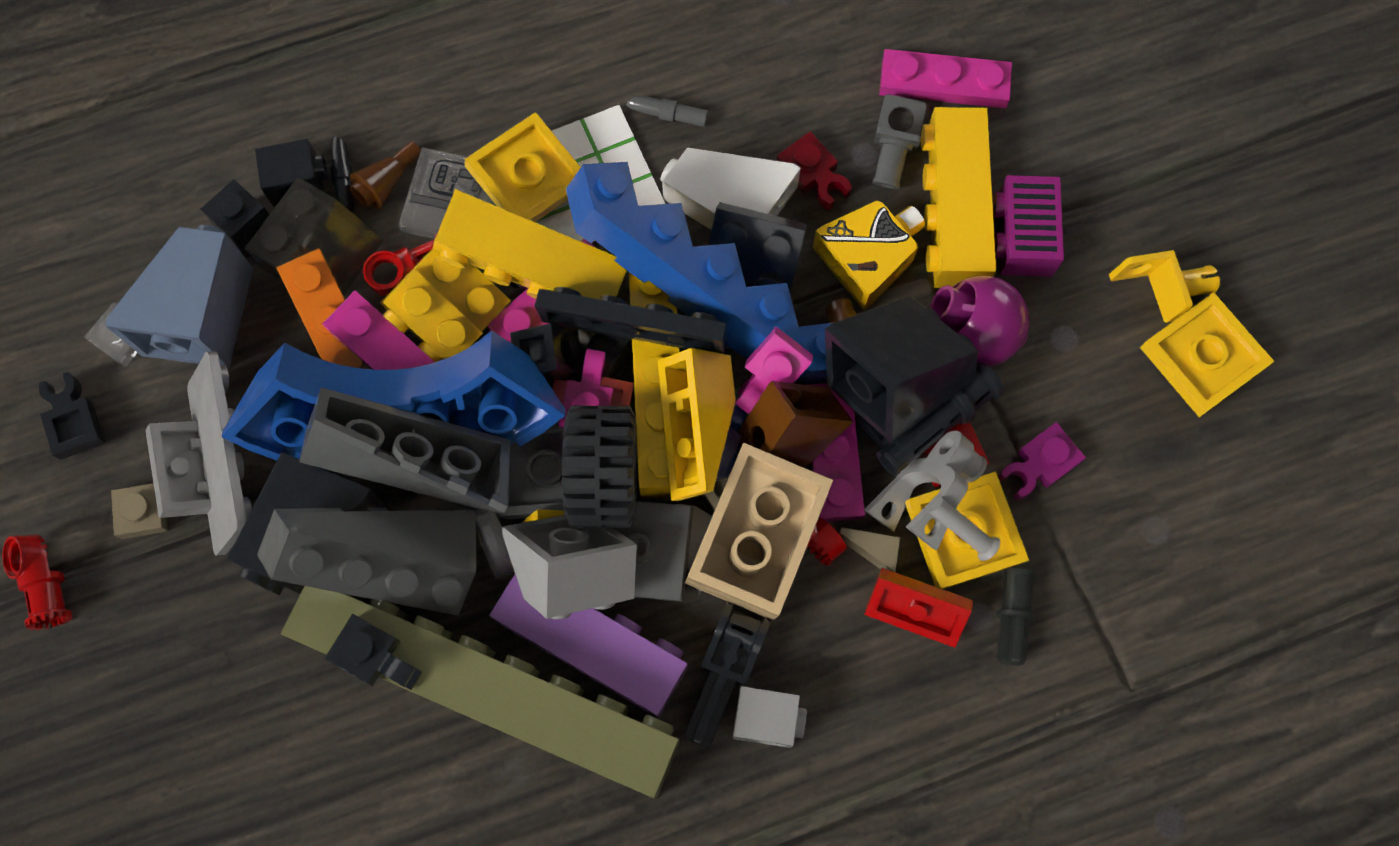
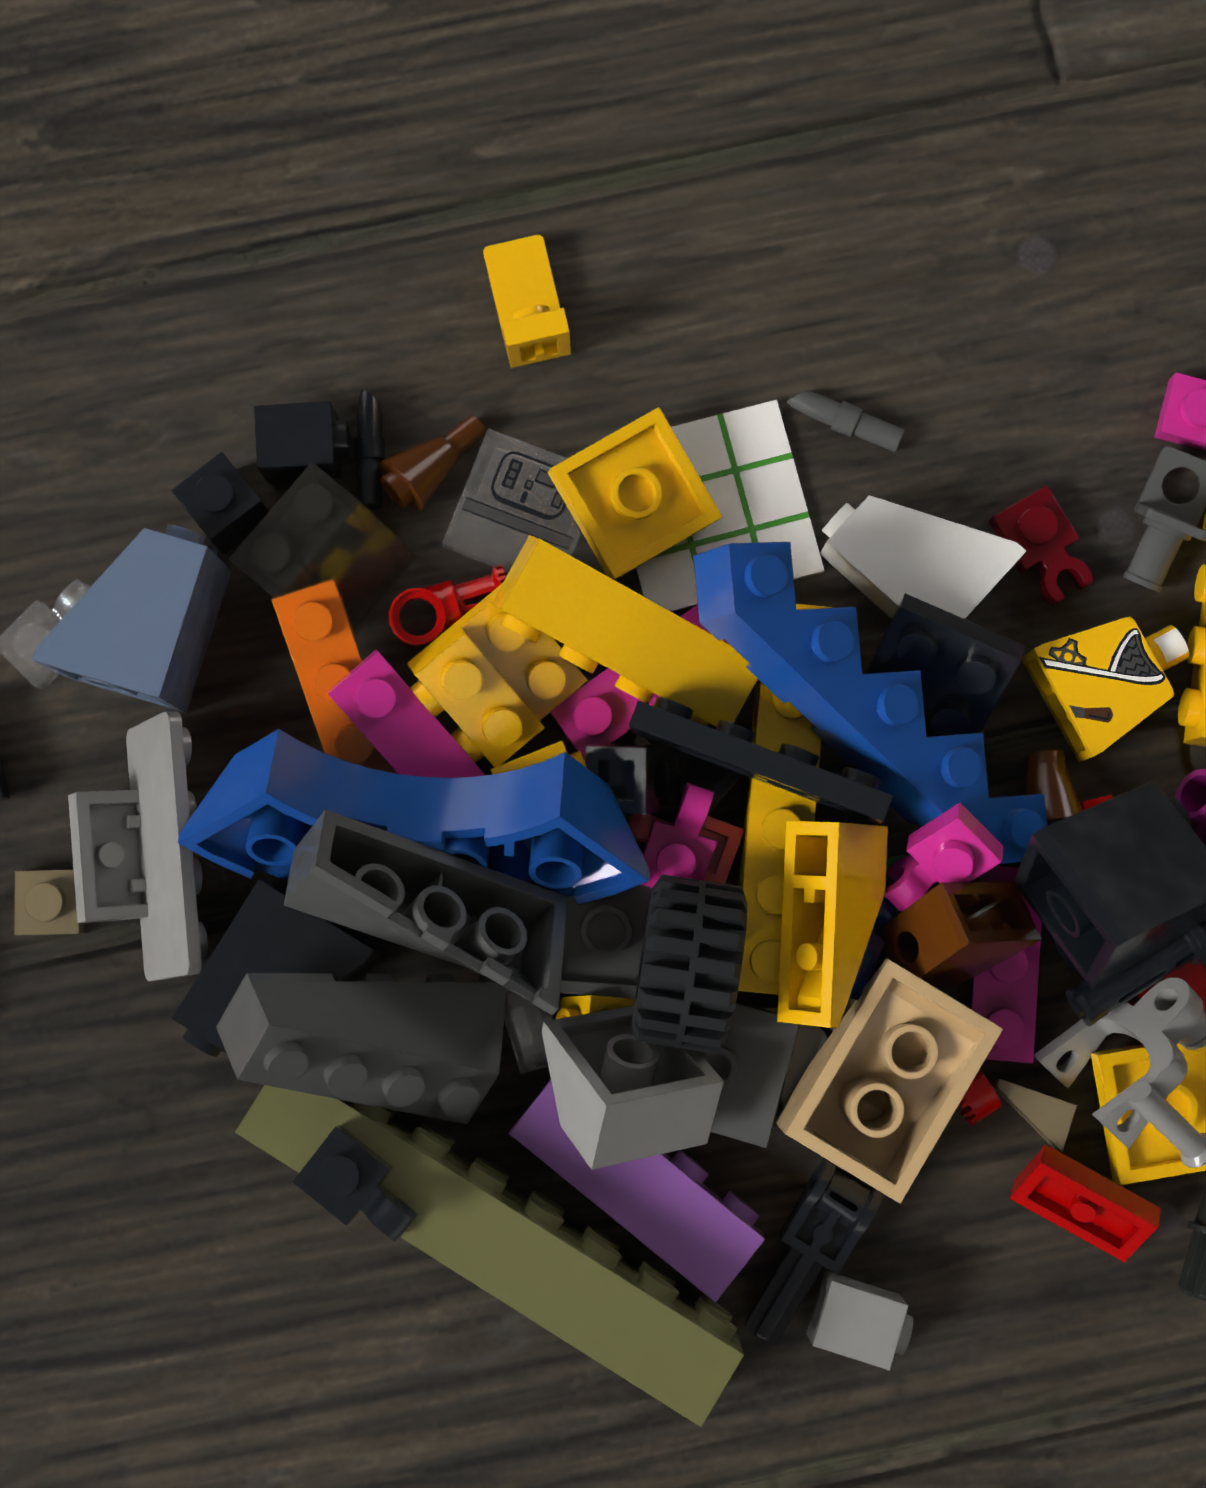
camera: 10 degrees right, 10 degrees up
none -> yellow bracket [483,235,571,368]

